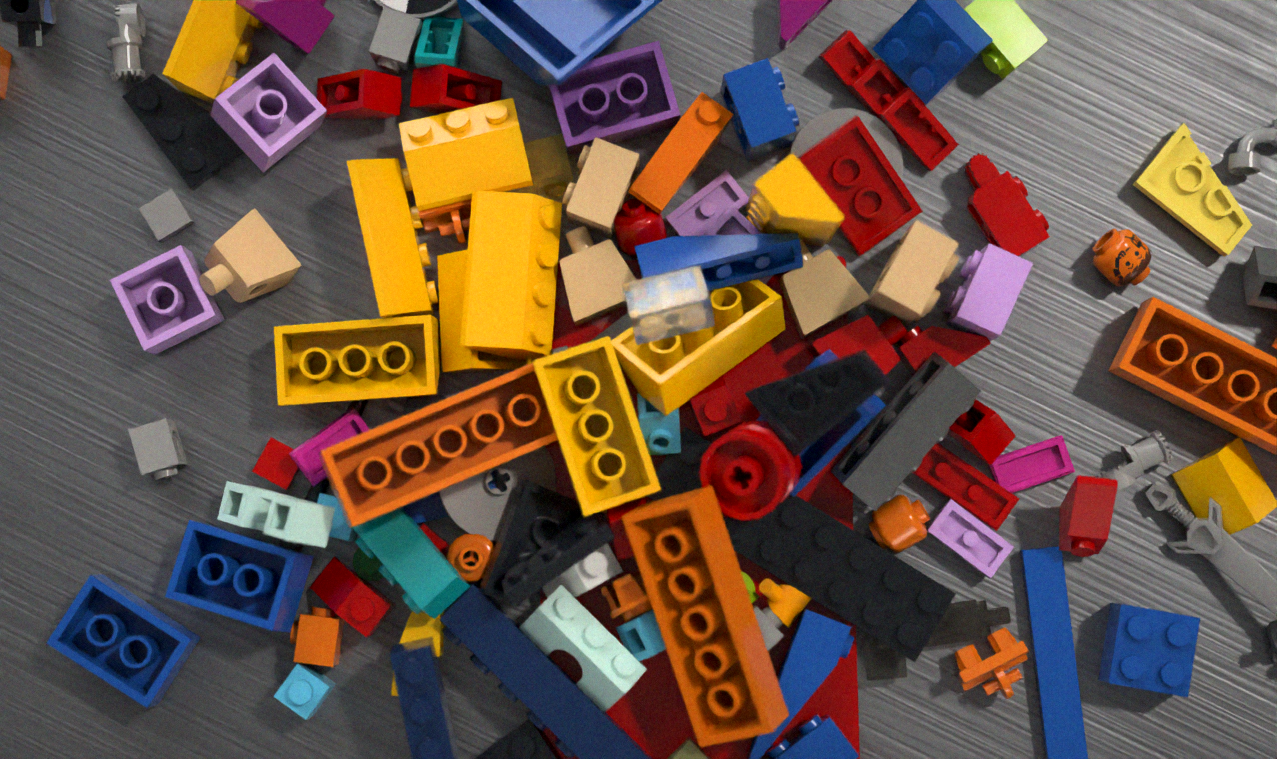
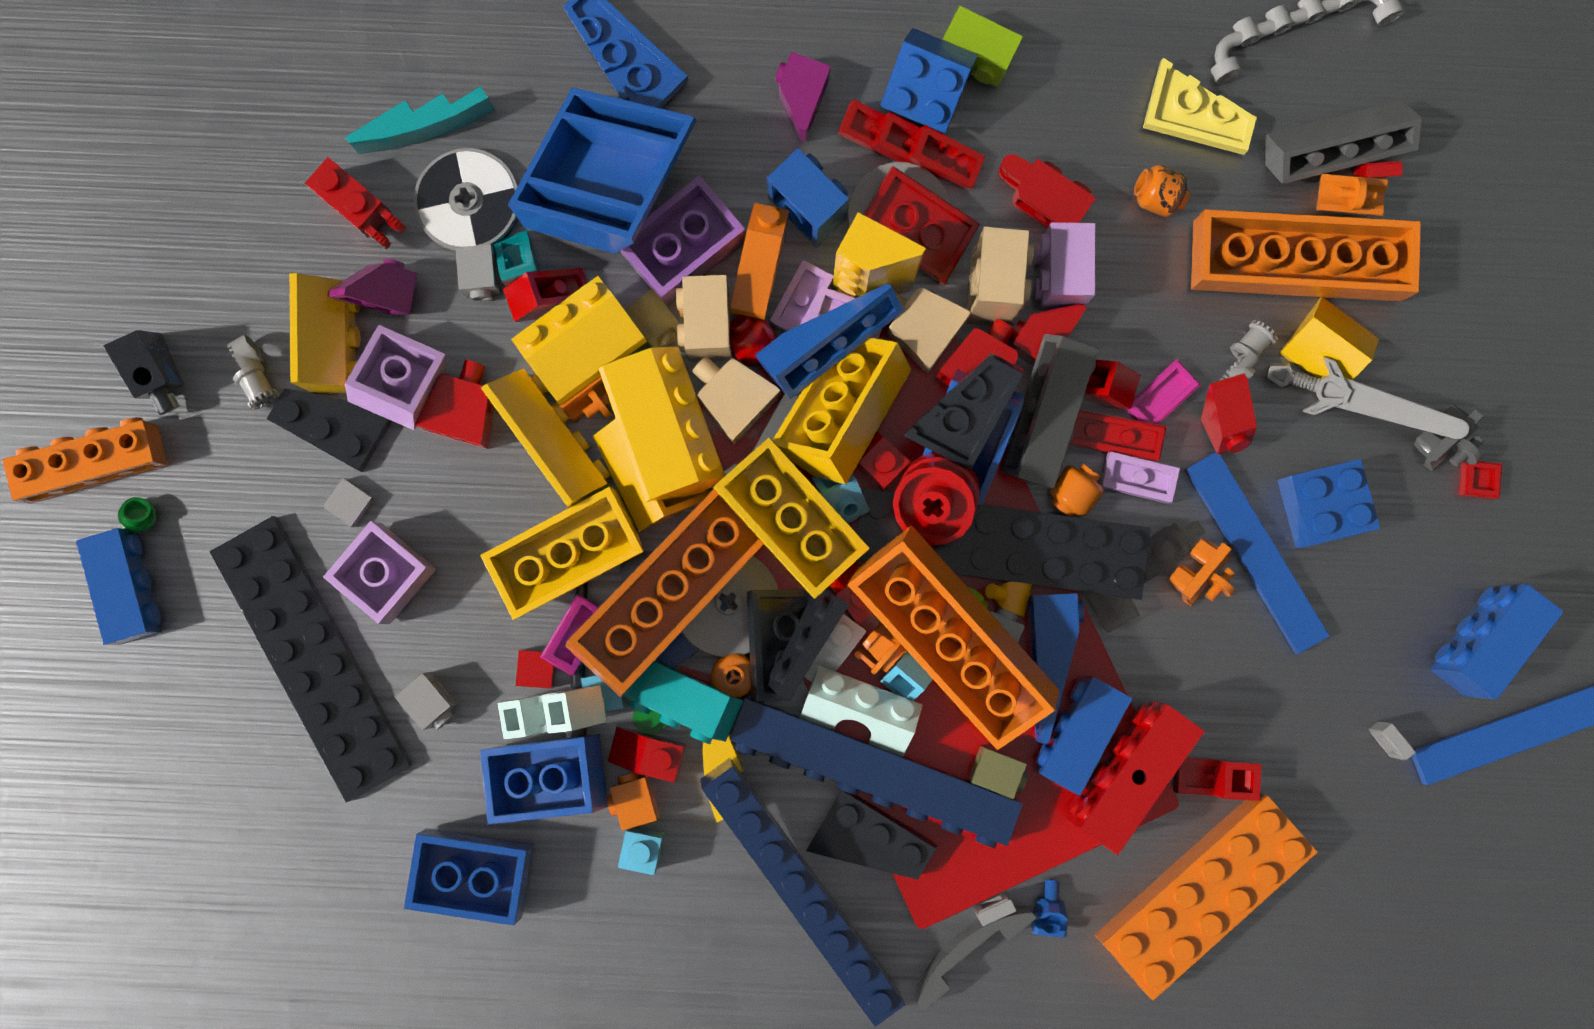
camera: 25 degrees left, 0 degrees up
tan torso [199,208,301,303] -> none
red slope [316,69,402,120] -> none
clear brick [622,265,715,345] -> none
none -> black plate [209,516,413,803]
none -> red torso [415,360,494,449]

